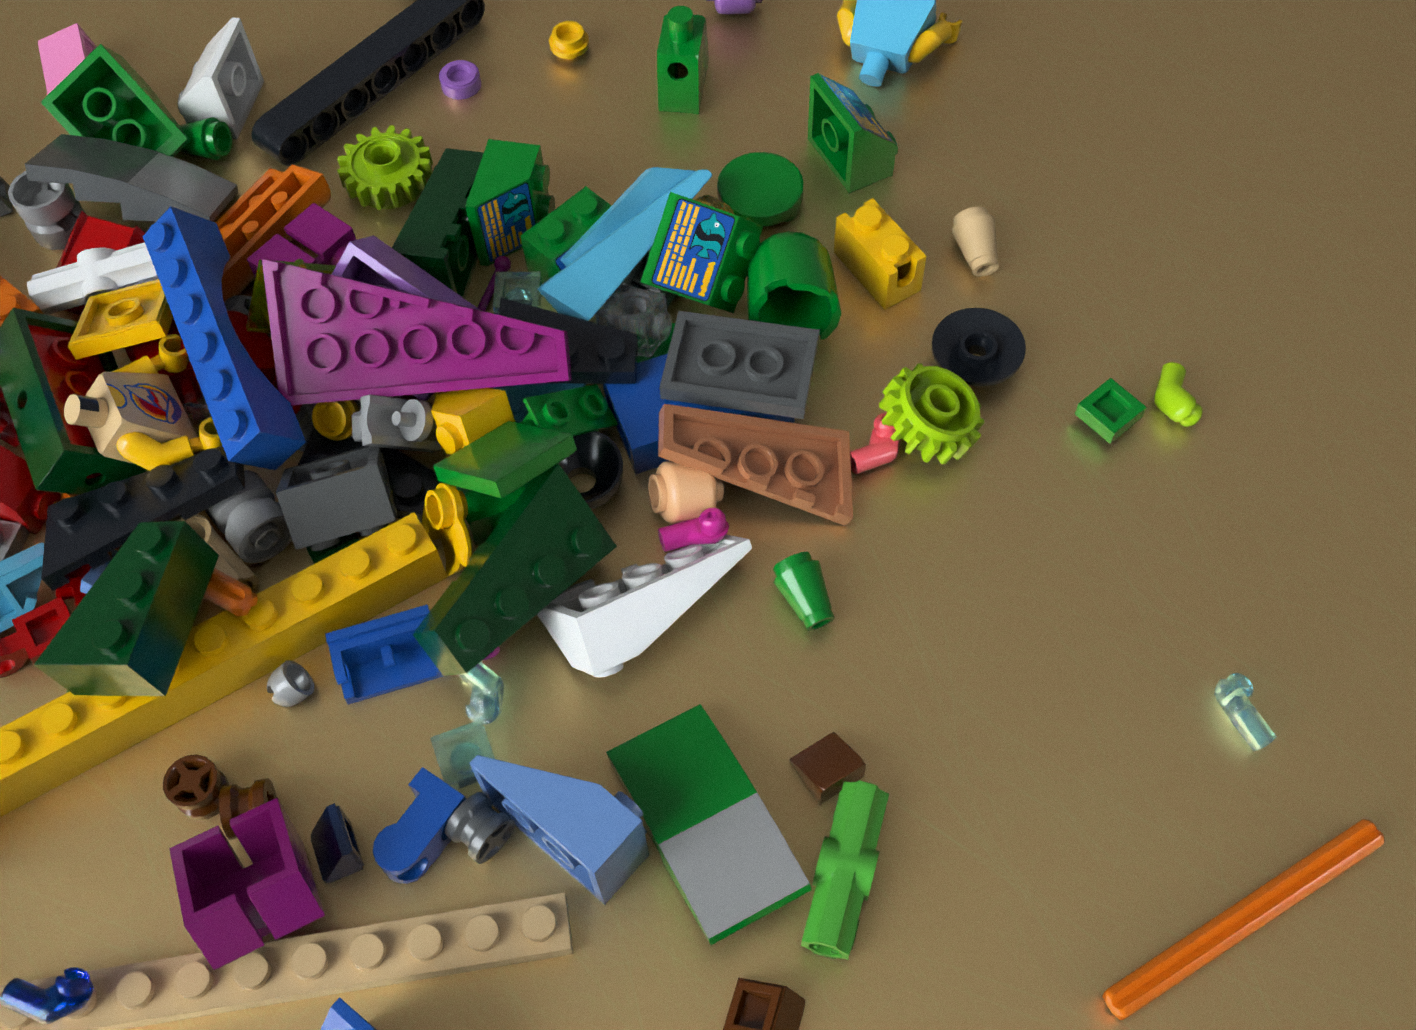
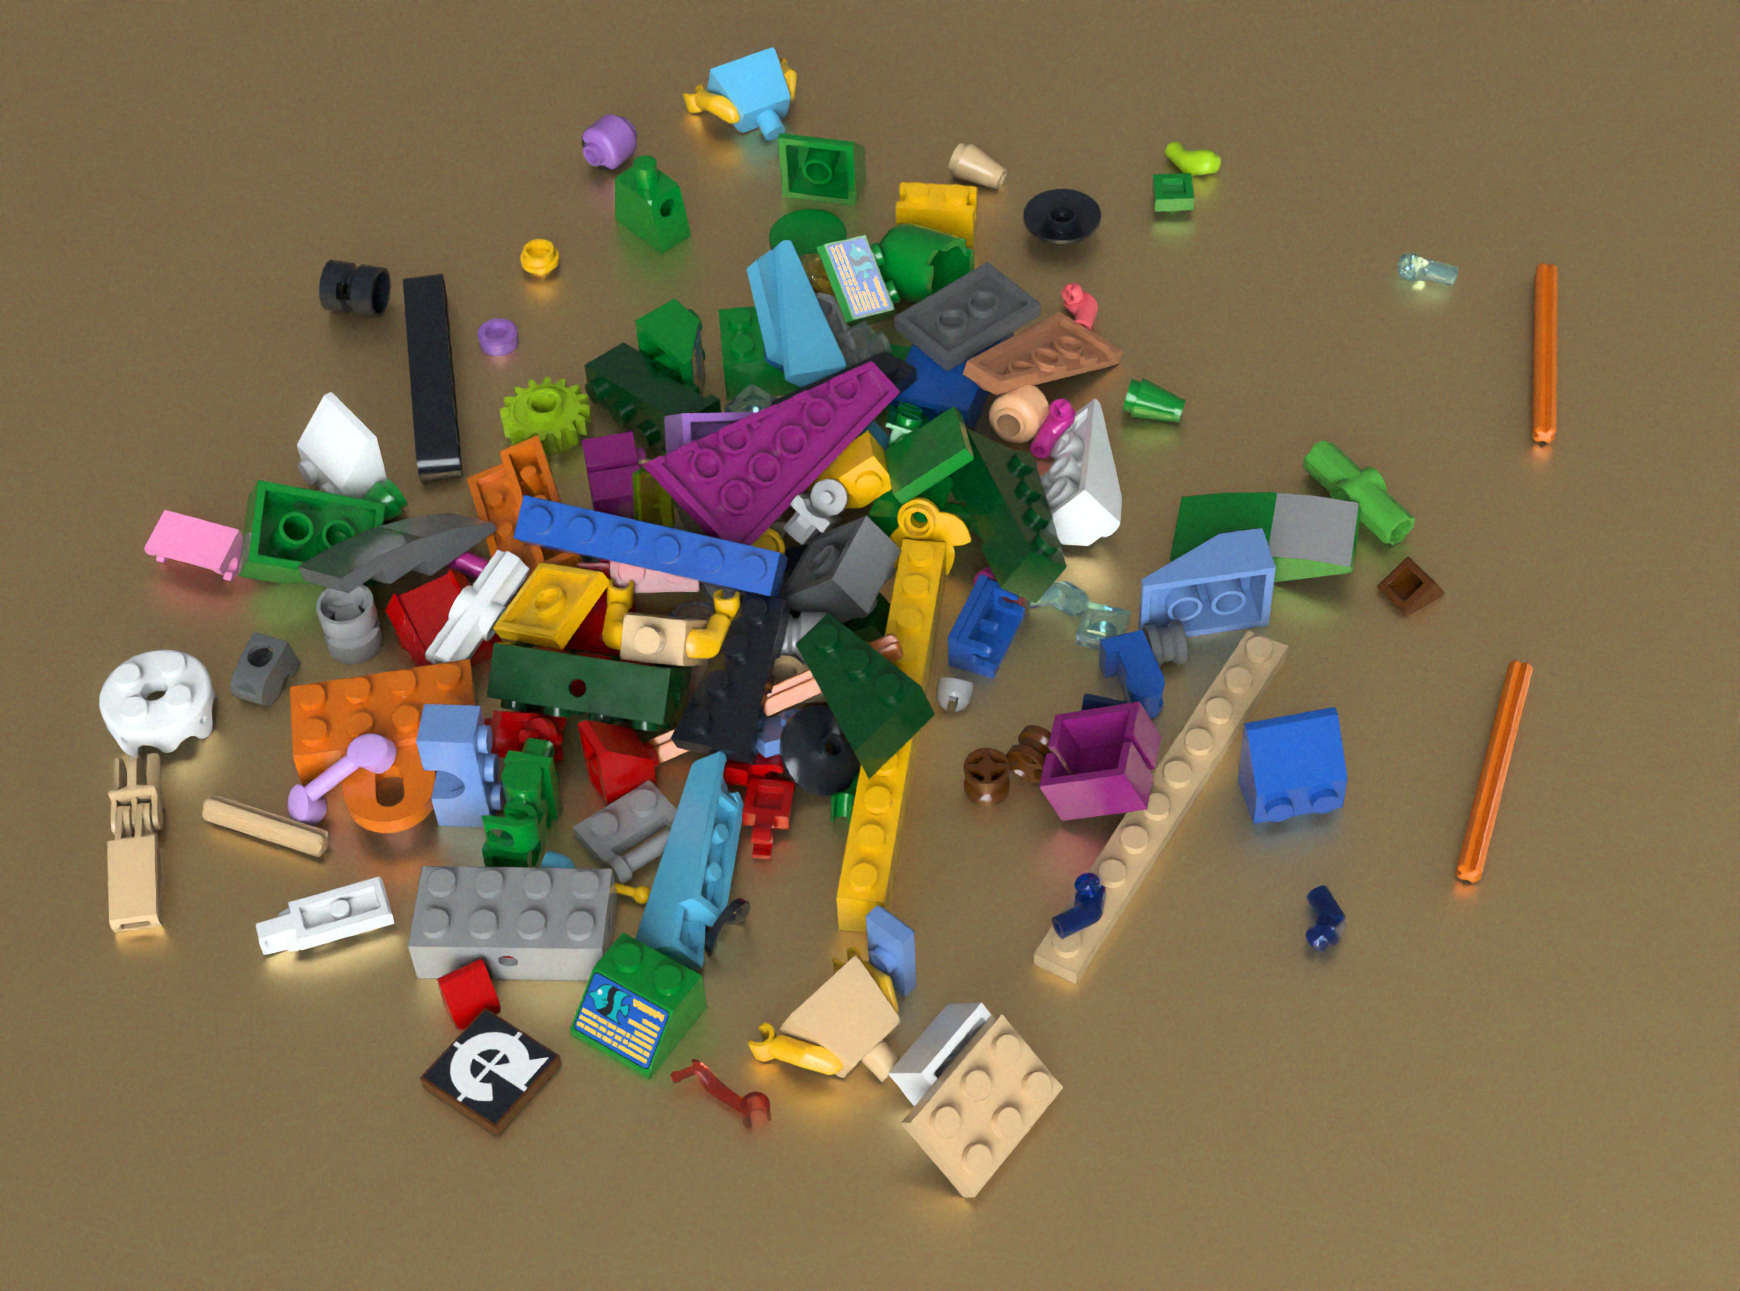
camera: 50 degrees left, 10 degrees down
reddish brown slope [789,731,866,804] -> none
lime gear [879,363,984,464] -> none

